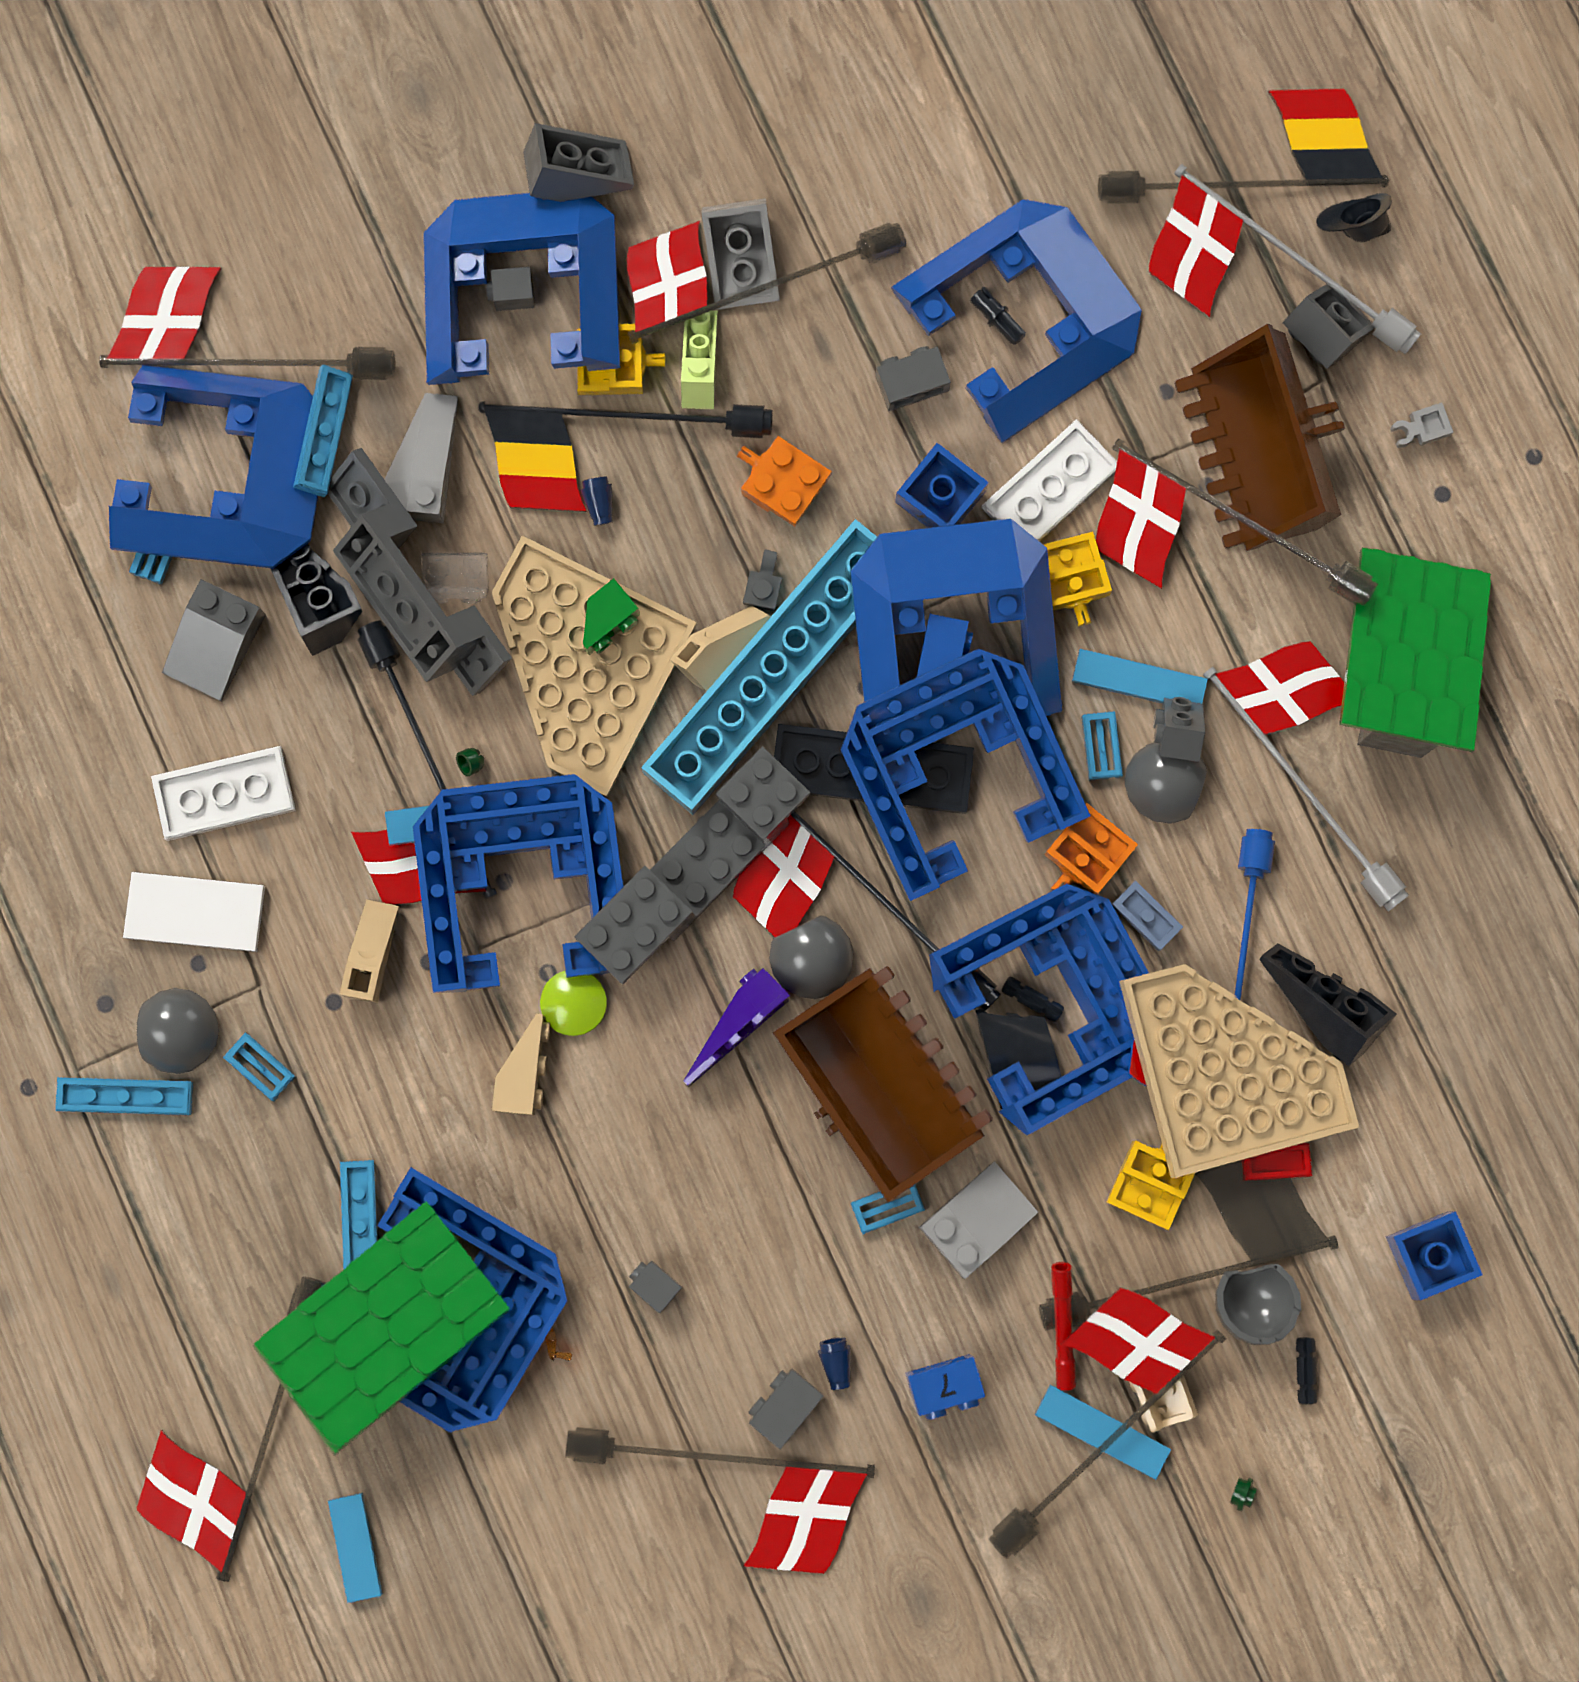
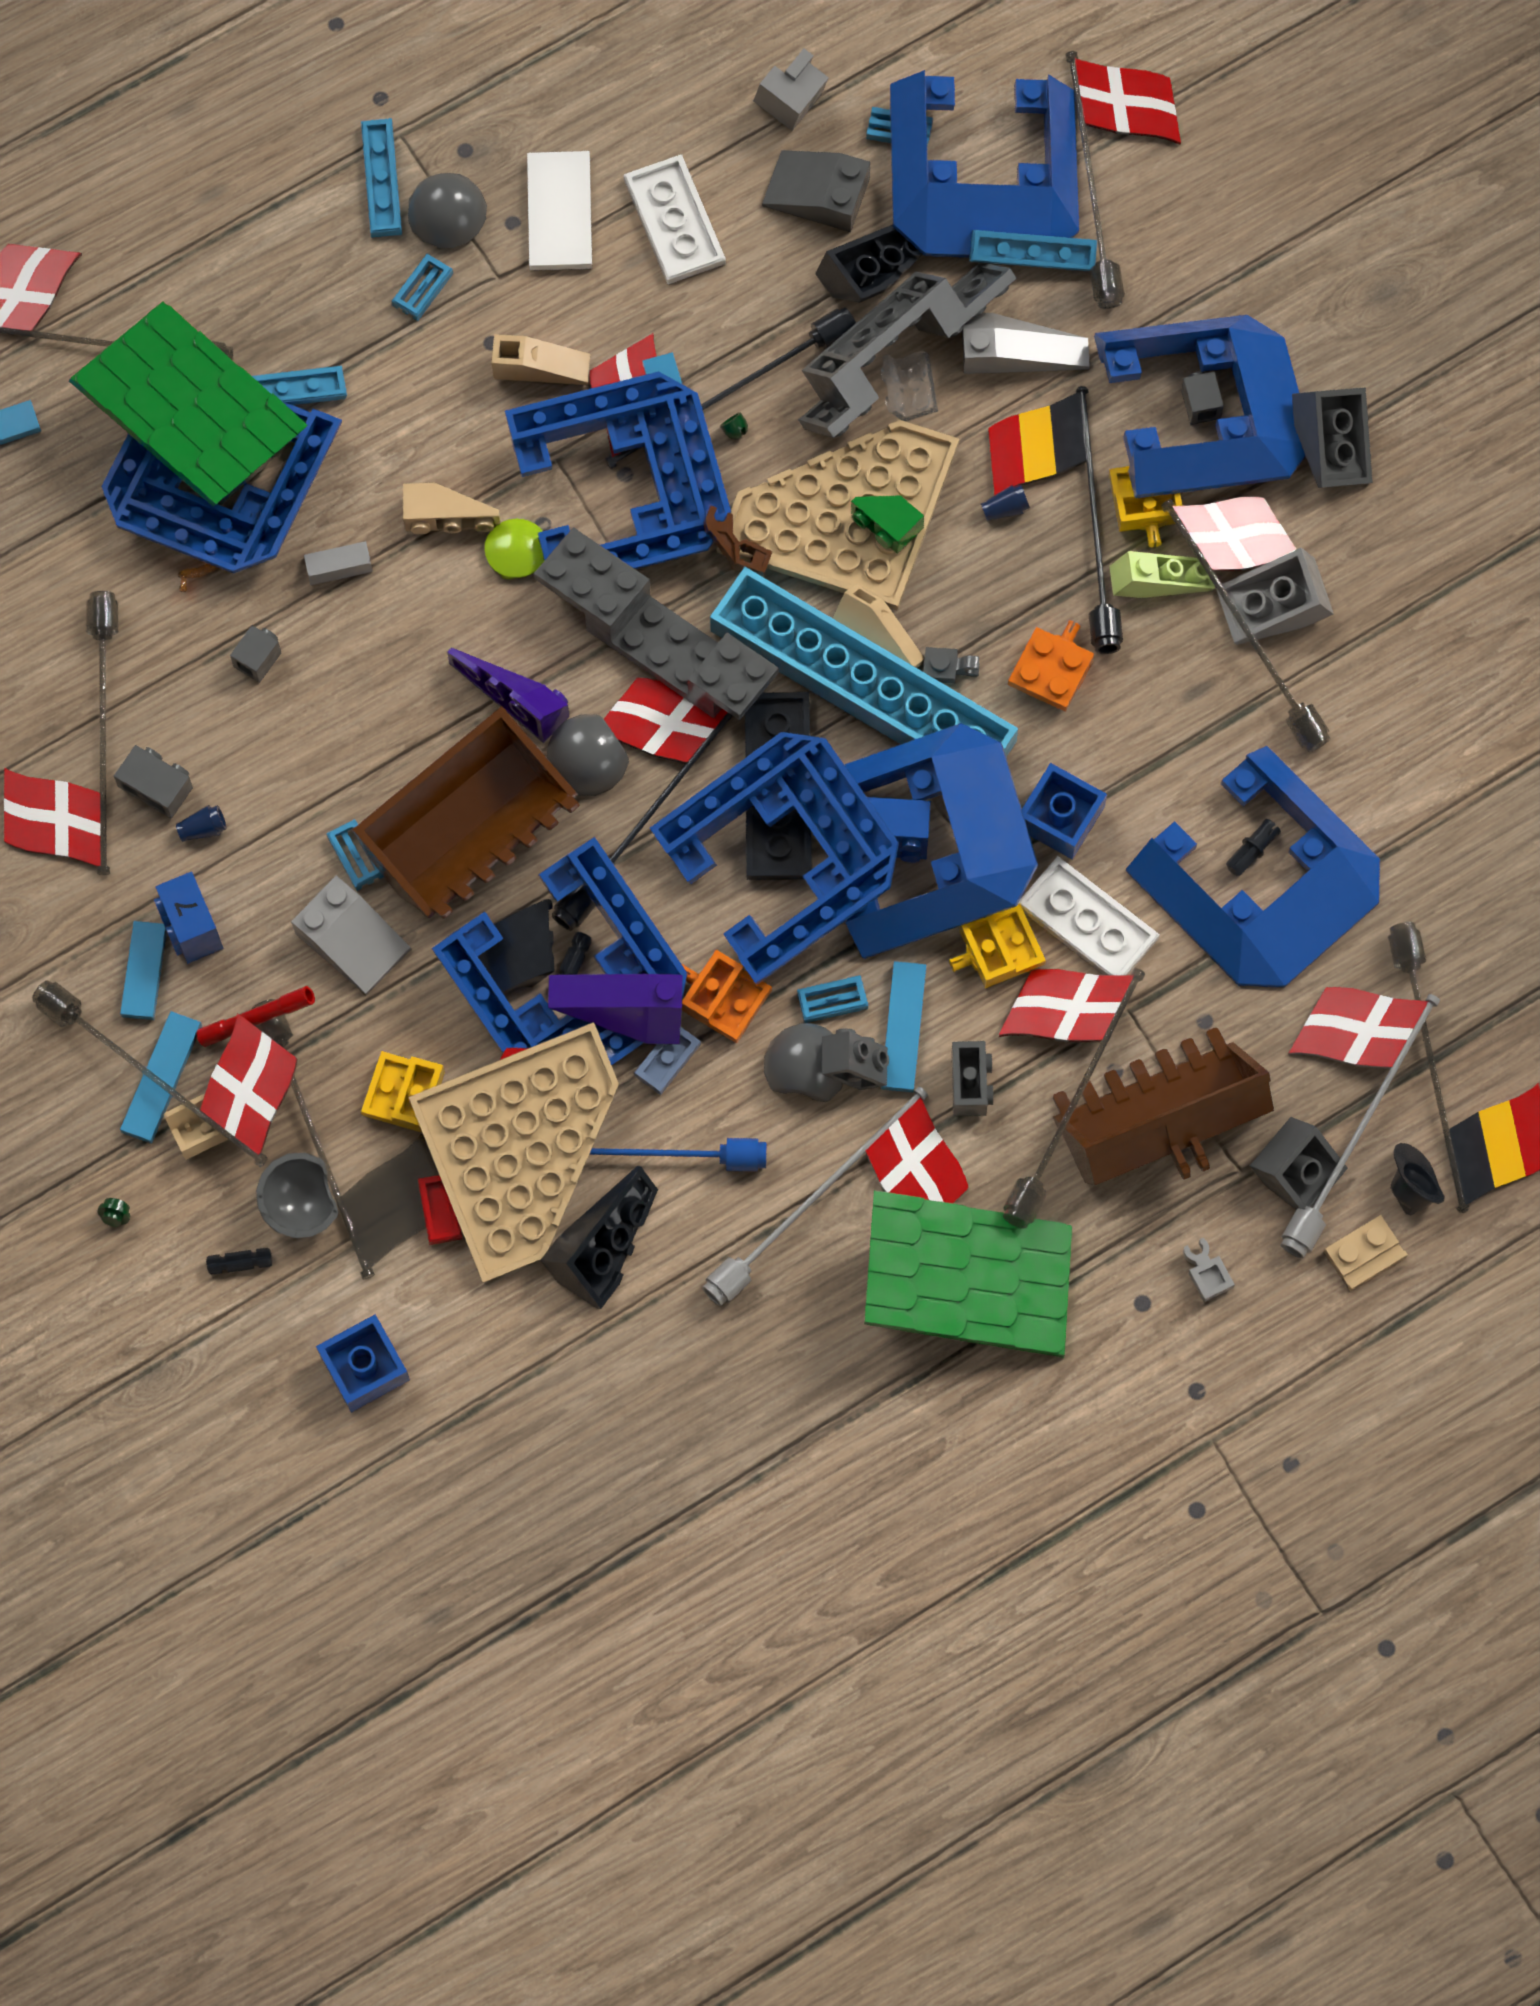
camera: 85 degrees right, 10 degrees down
dark grey brick [875,346,951,412] -> none
none -> dark azure tile [120,921,167,1020]
none -> light grey slope [304,541,373,585]
none -> dark purple wedge [548,974,683,1045]
none -> reddish brown piece [703,506,773,576]
none -> light grey plate [753,48,829,131]
none -> dark grey brick [951,1041,993,1116]
none -> tan plate [1324,1215,1408,1292]

